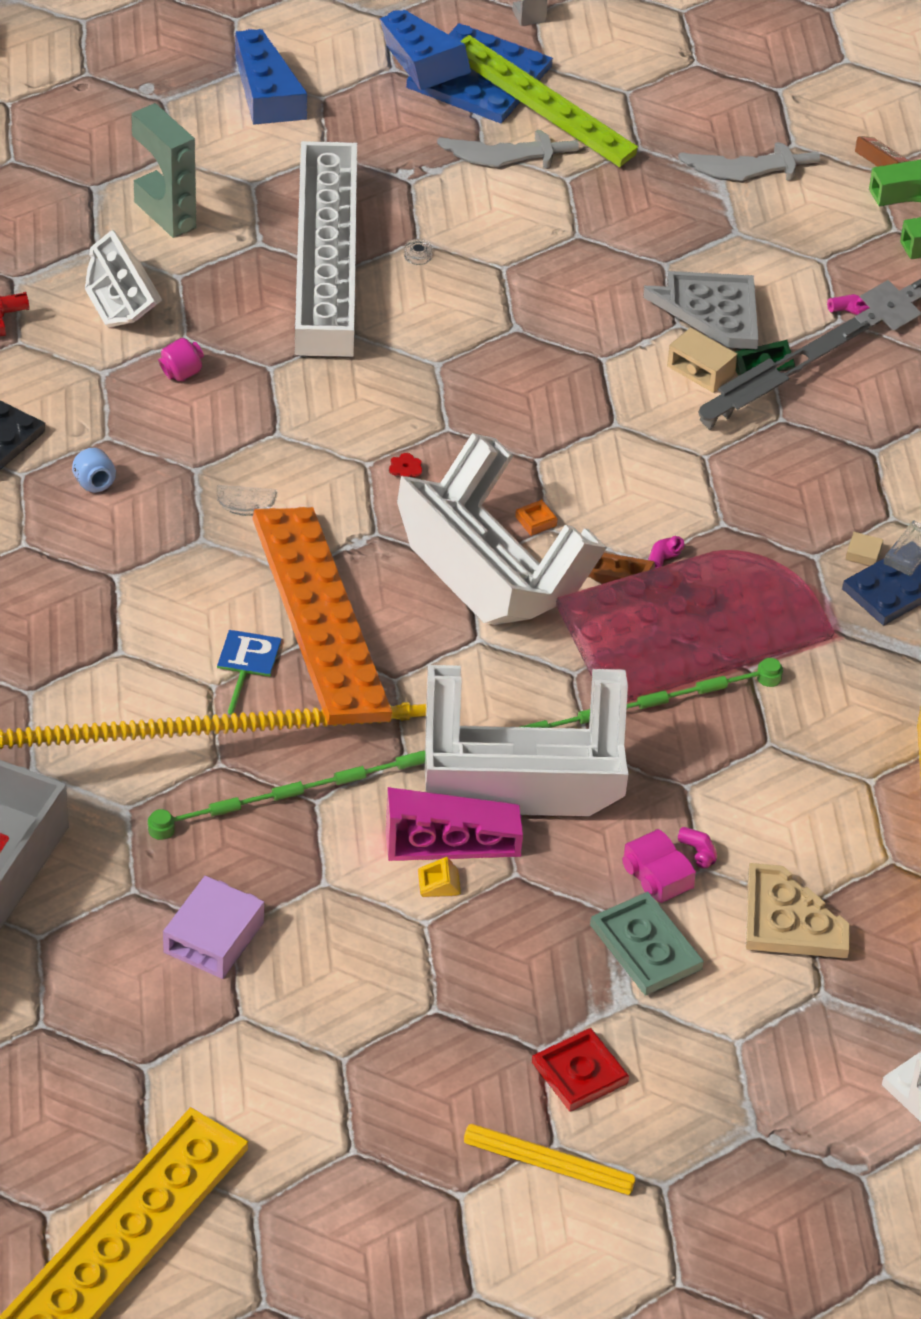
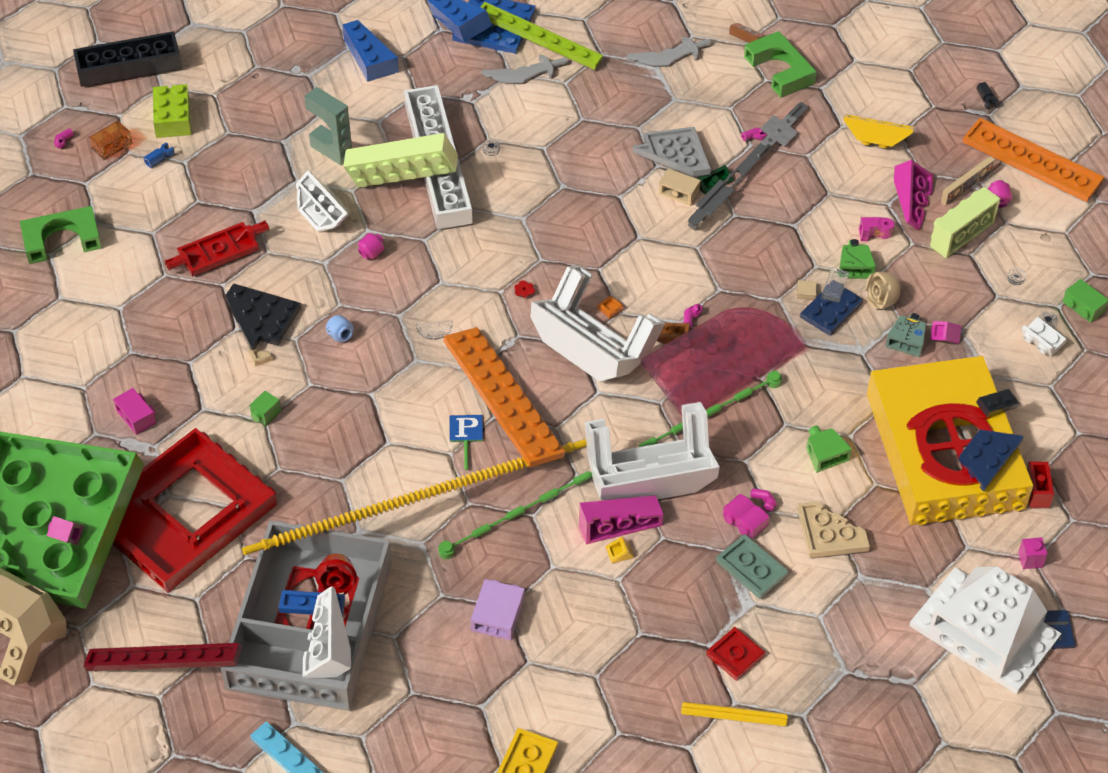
camera: 10 degrees left, 5 degrees up
none -> yellowish green brick [343,133,458,188]
none -> bright green torso [806,425,852,473]

